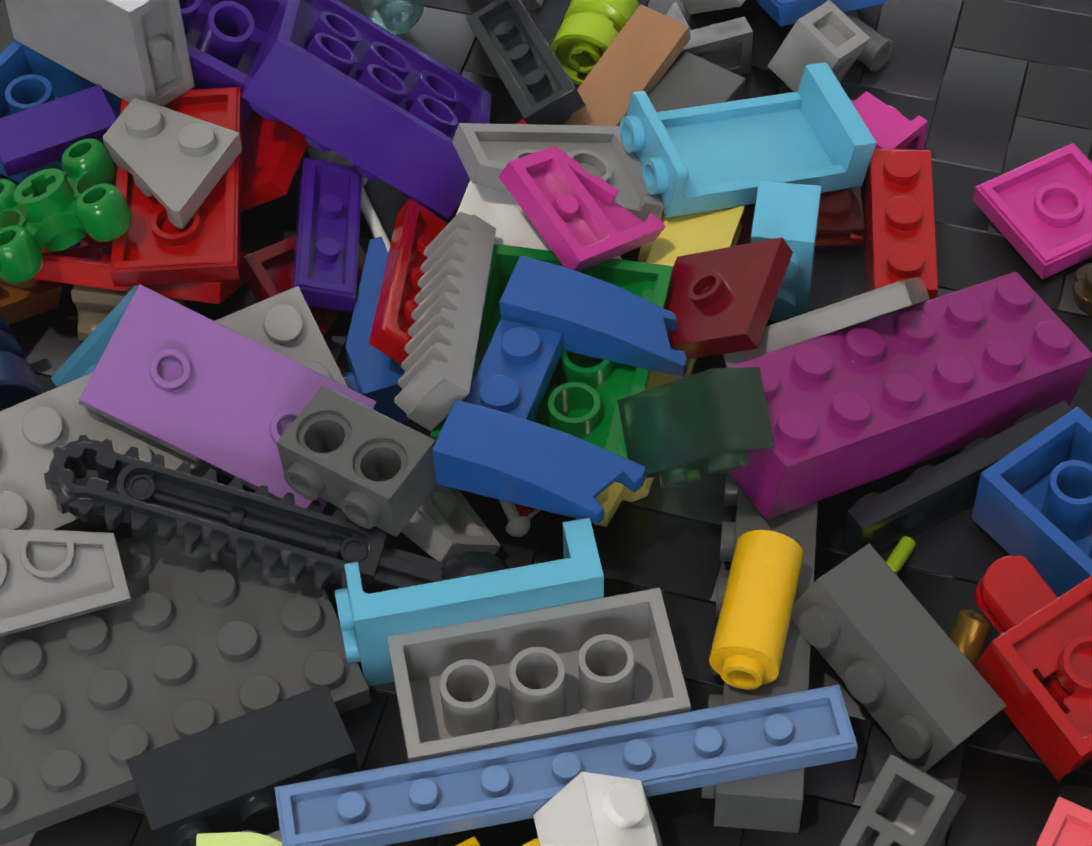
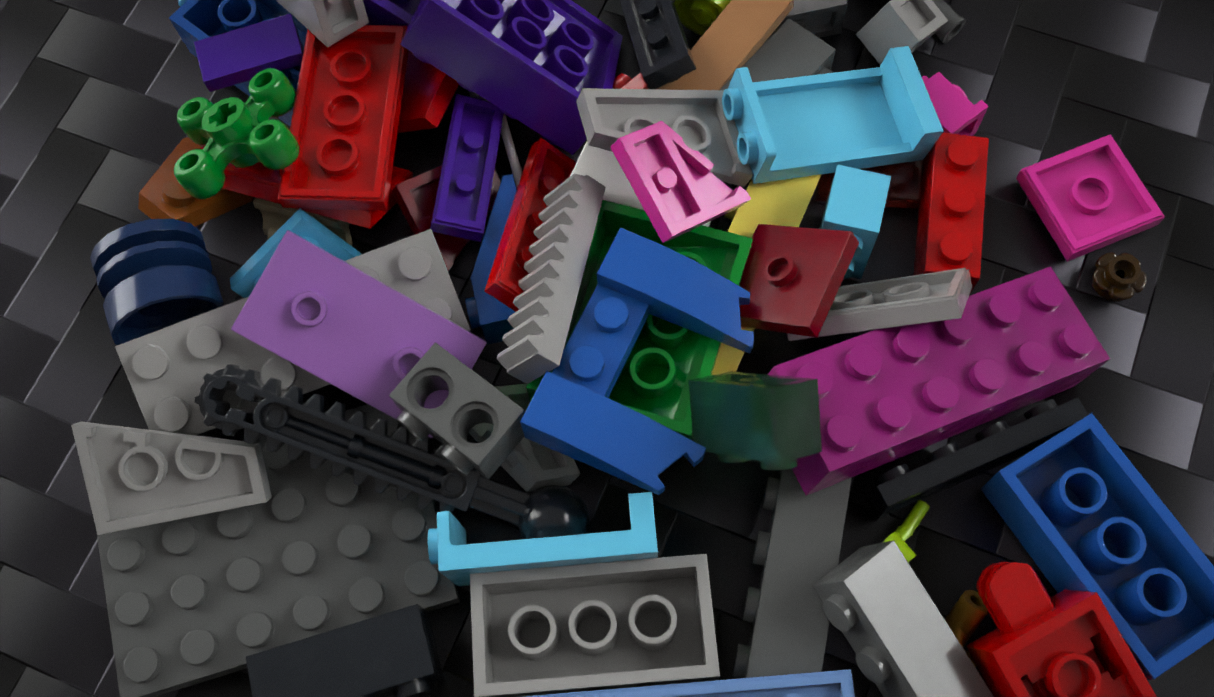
camera: 10 degrees right, 15 degrees up
light grey wing [103,97,242,229] -> none
yellow brick [709,530,804,690] -> none

